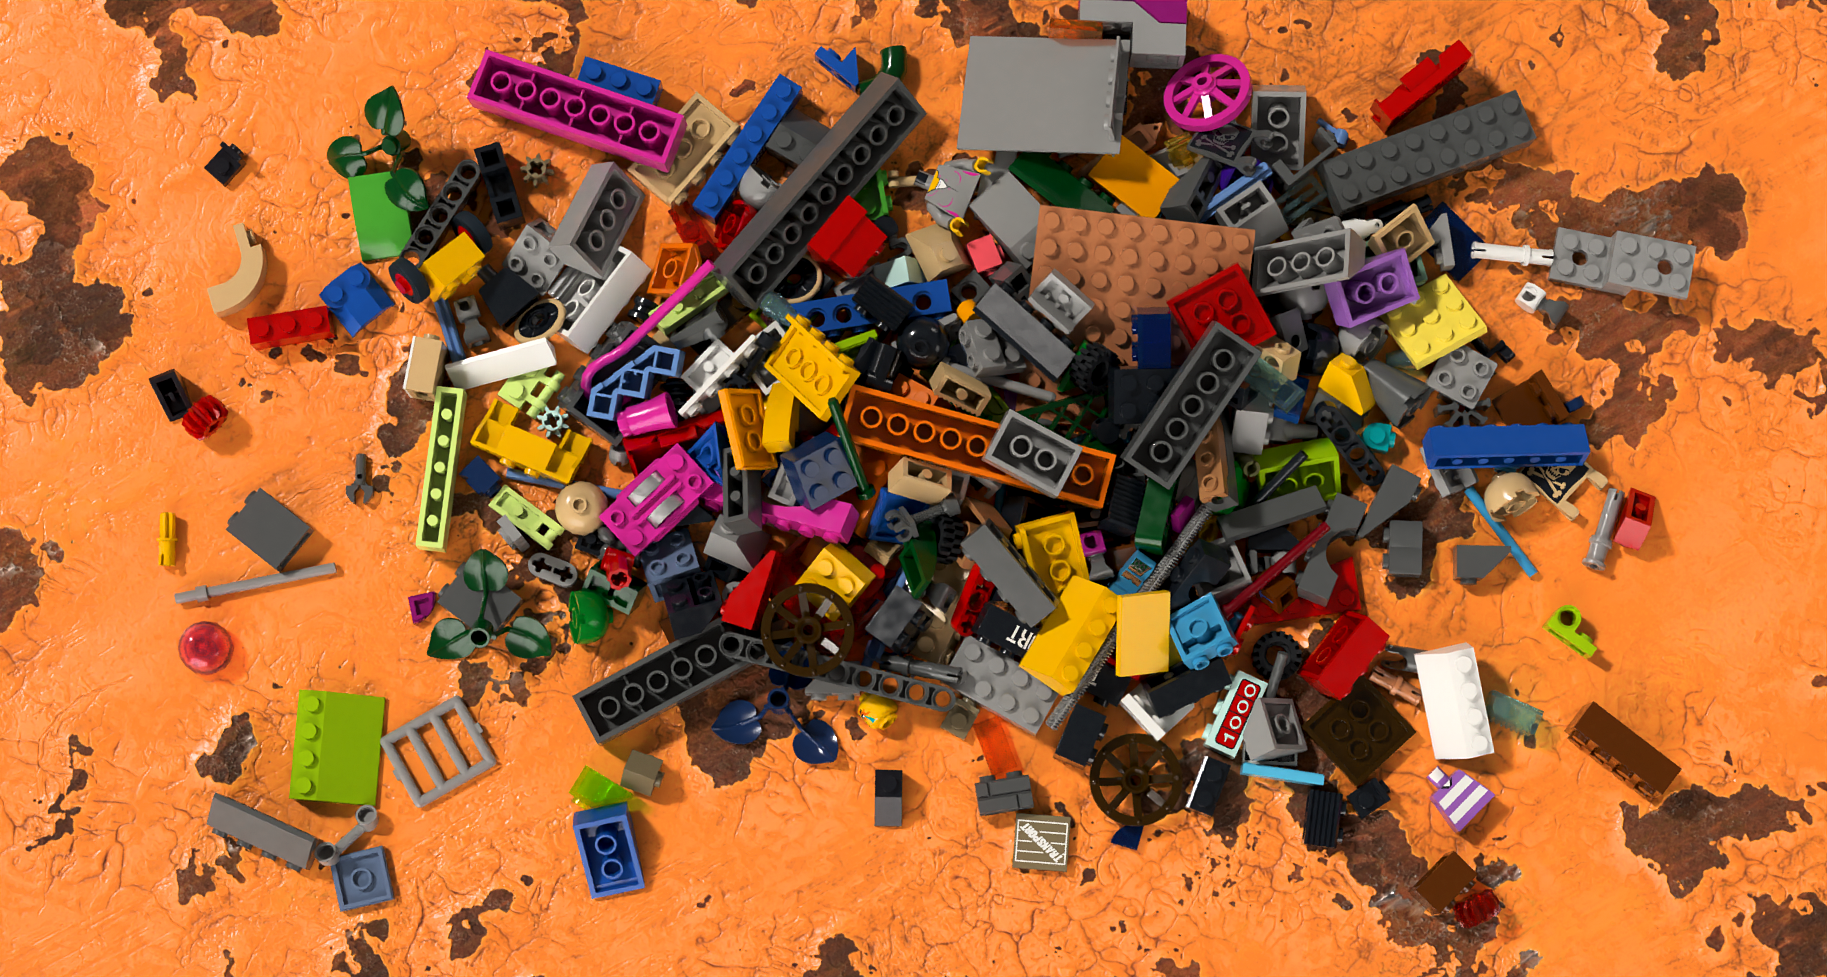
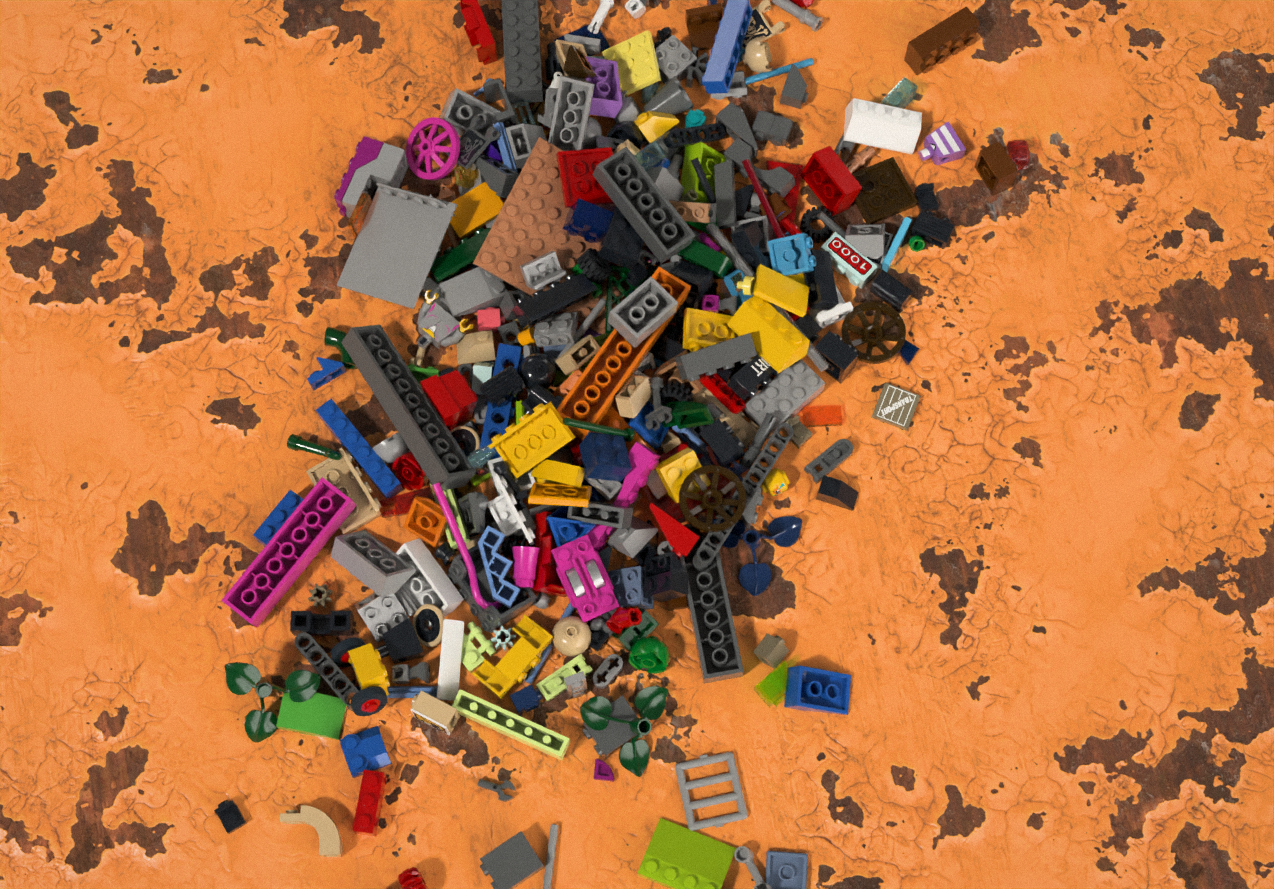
camera: 70 degrees left, 10 degrees down
dark grey slope [766,108,830,169] -> none
dark grey brick [974,771,1034,817] -> none
lime plate [1542,605,1597,659] -> none
none -> dark green plant [287,434,342,460]
none -> dark brown slope [563,45,596,79]
none -> light yellow tile [737,276,755,296]
none -> dark grey plate [804,439,853,484]
none -> green hinge [909,235,925,252]

